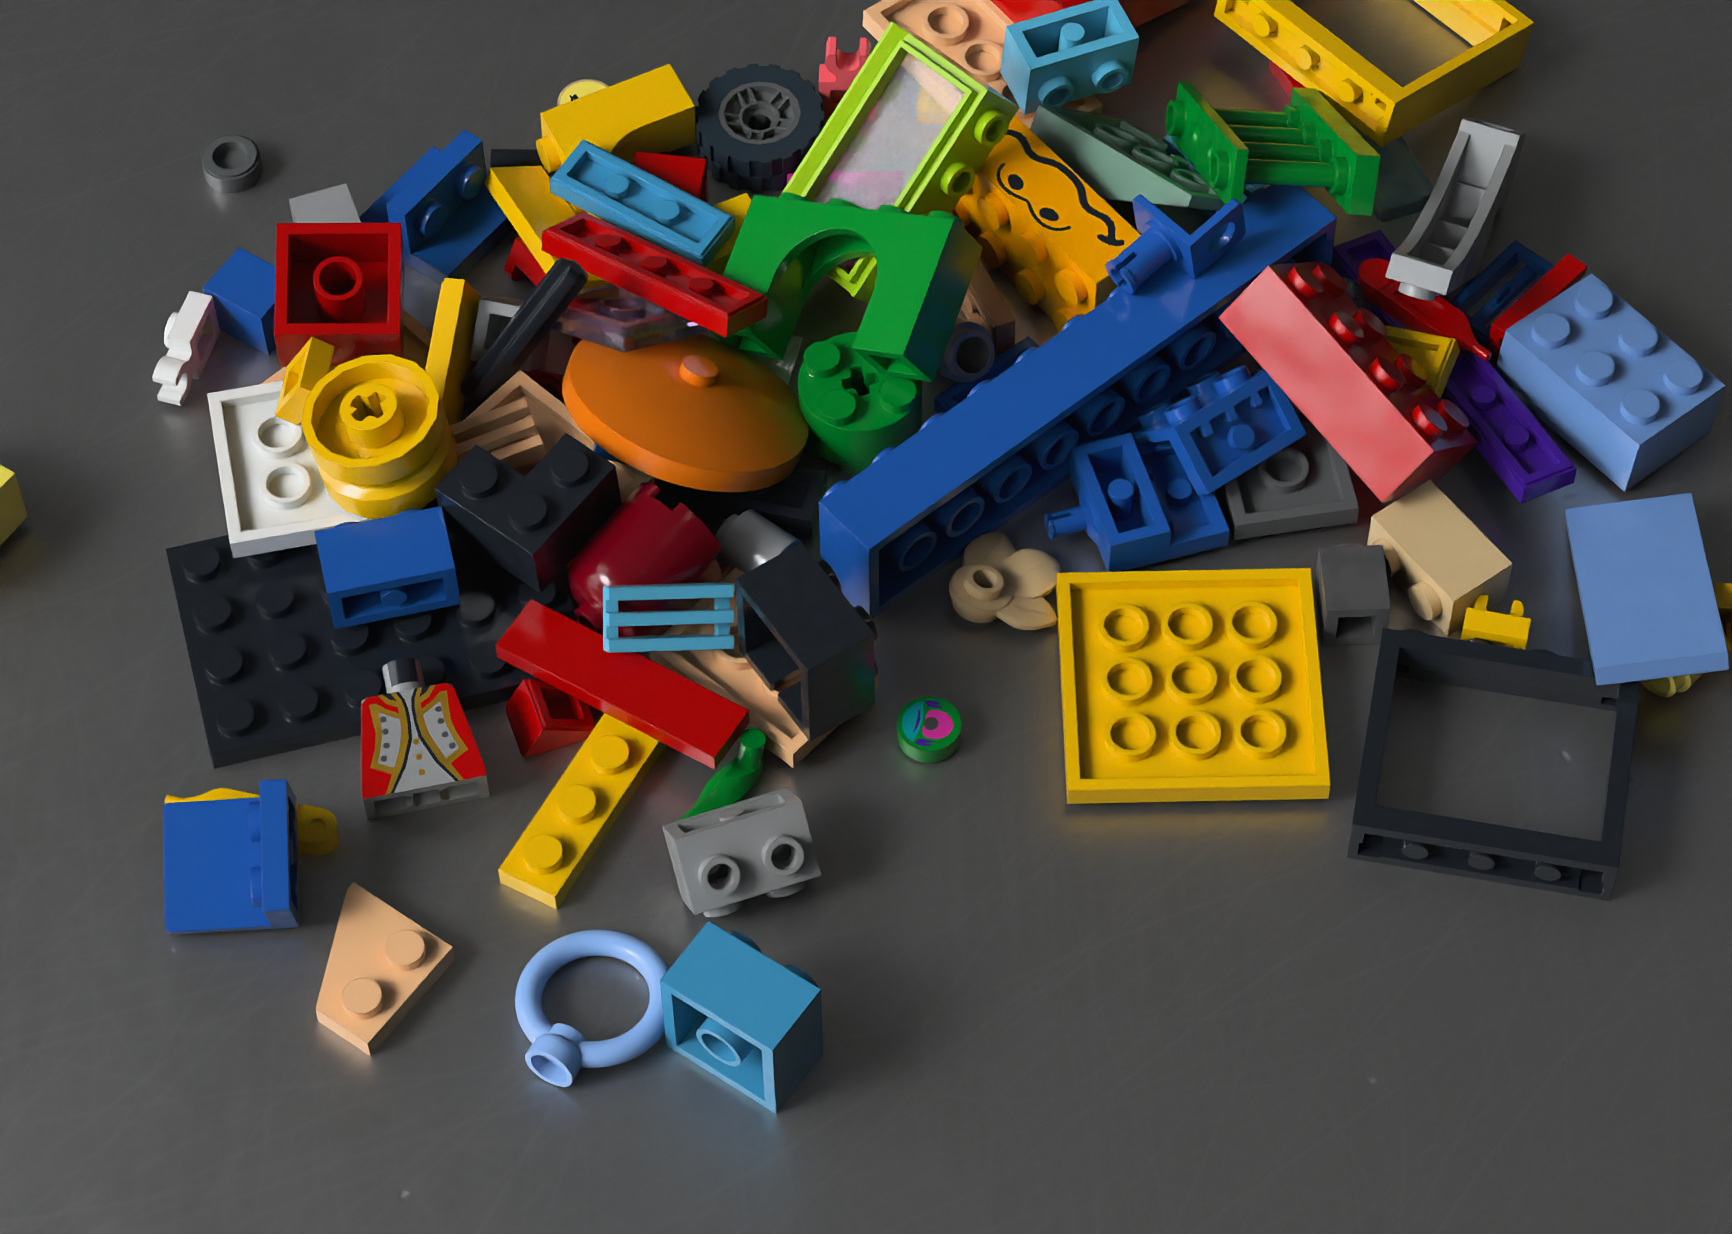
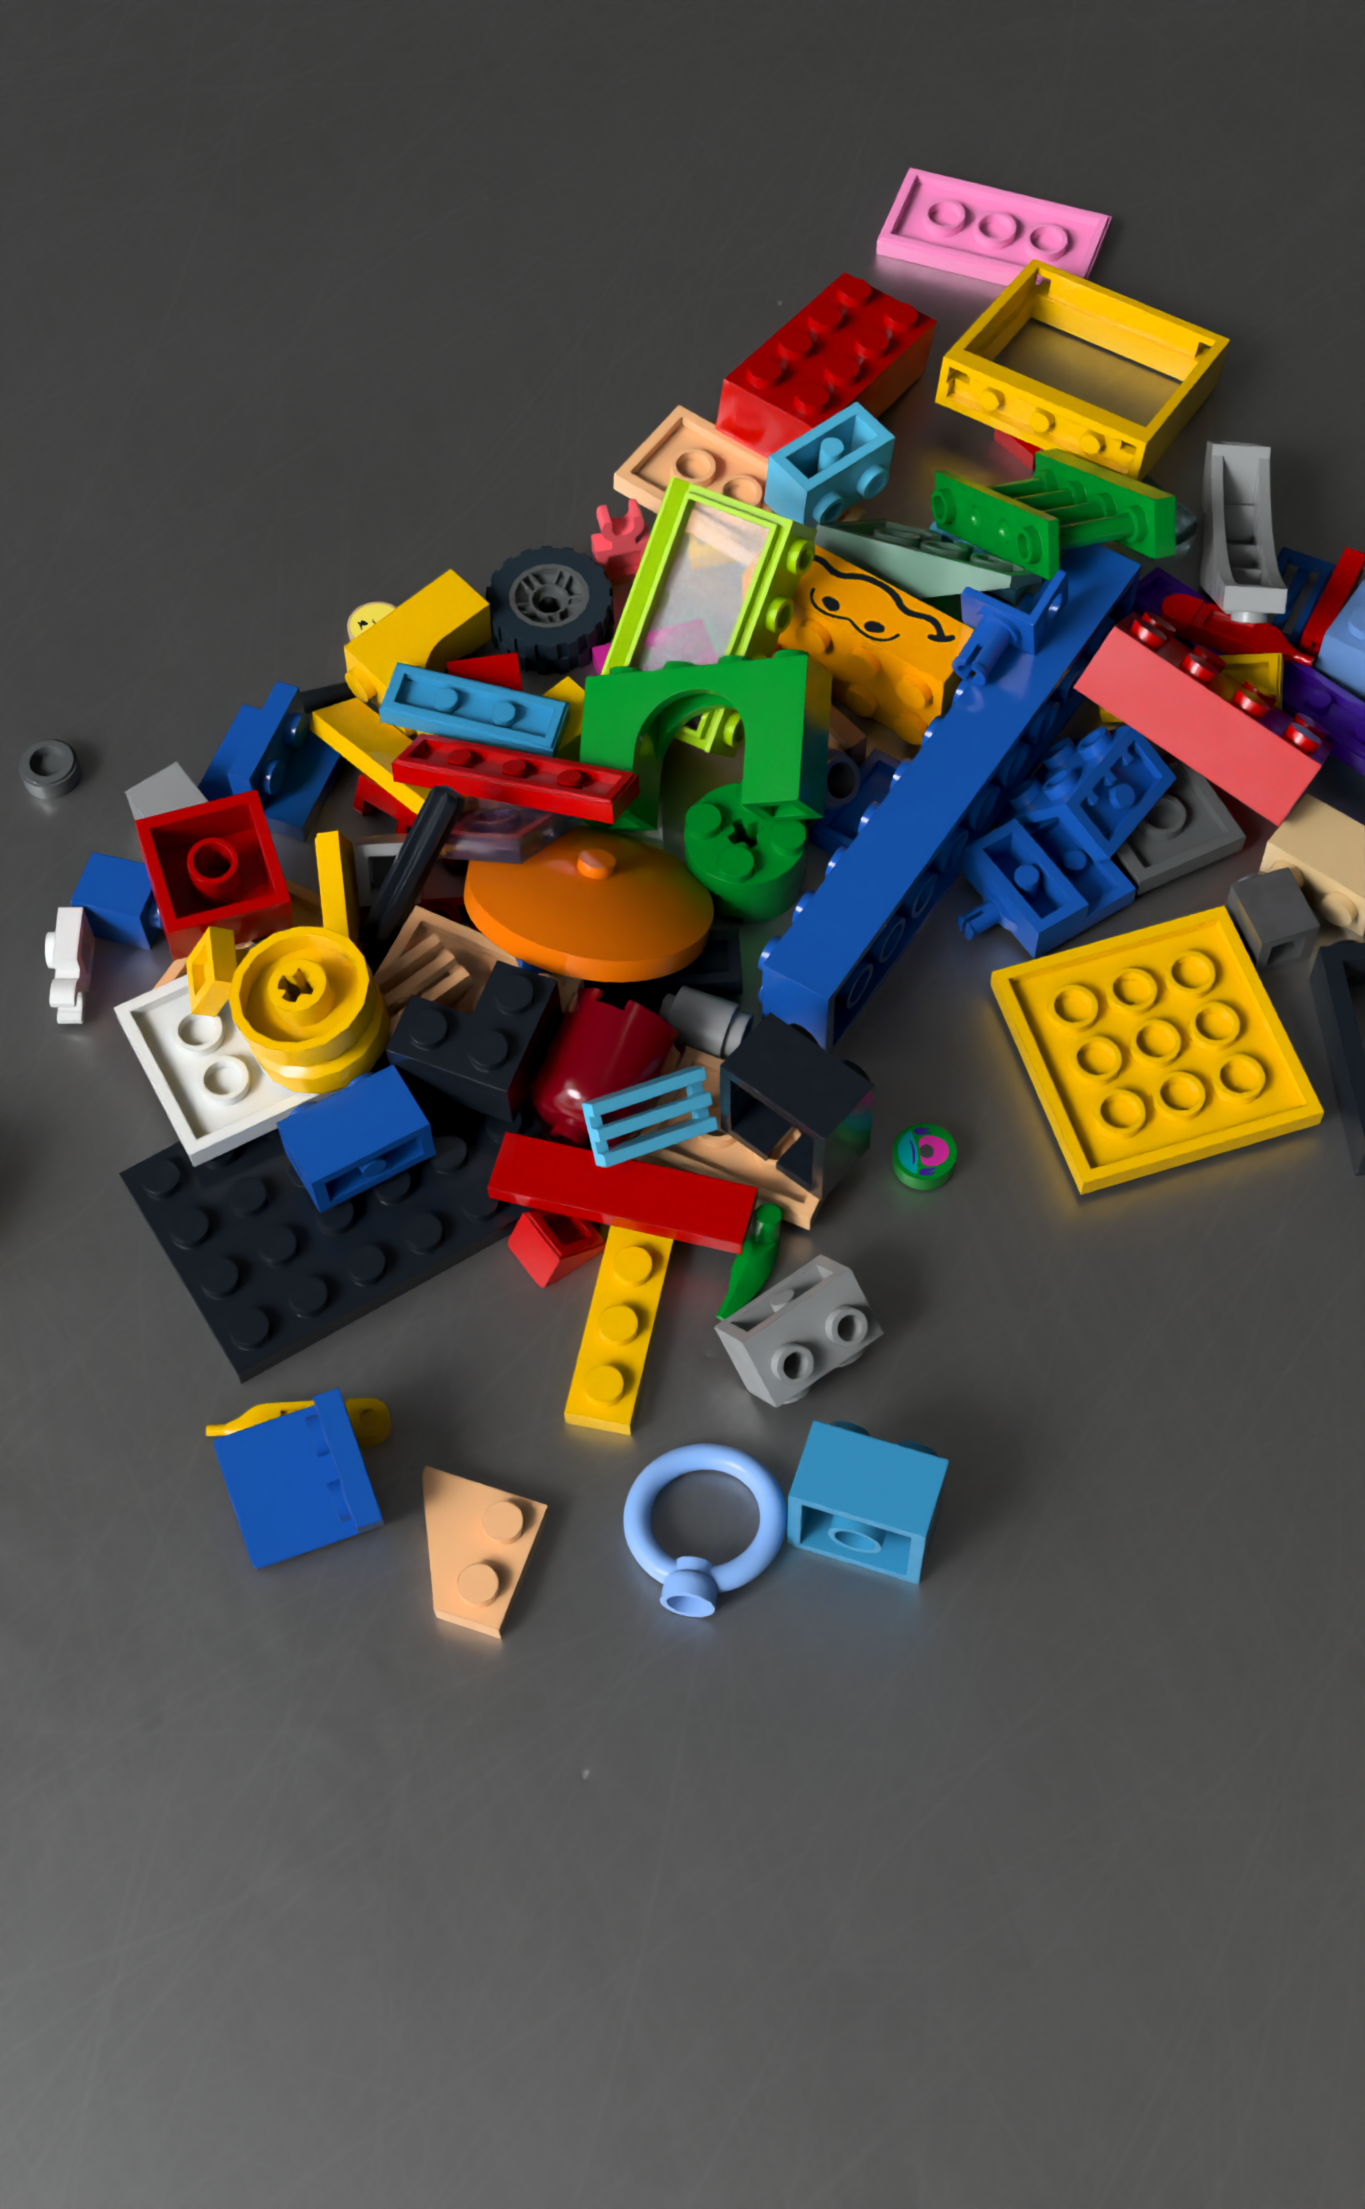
camera: 15 degrees left, 5 degrees up
torso [361,658,490,820] -> none
tan plate [949,532,1064,630] -> none

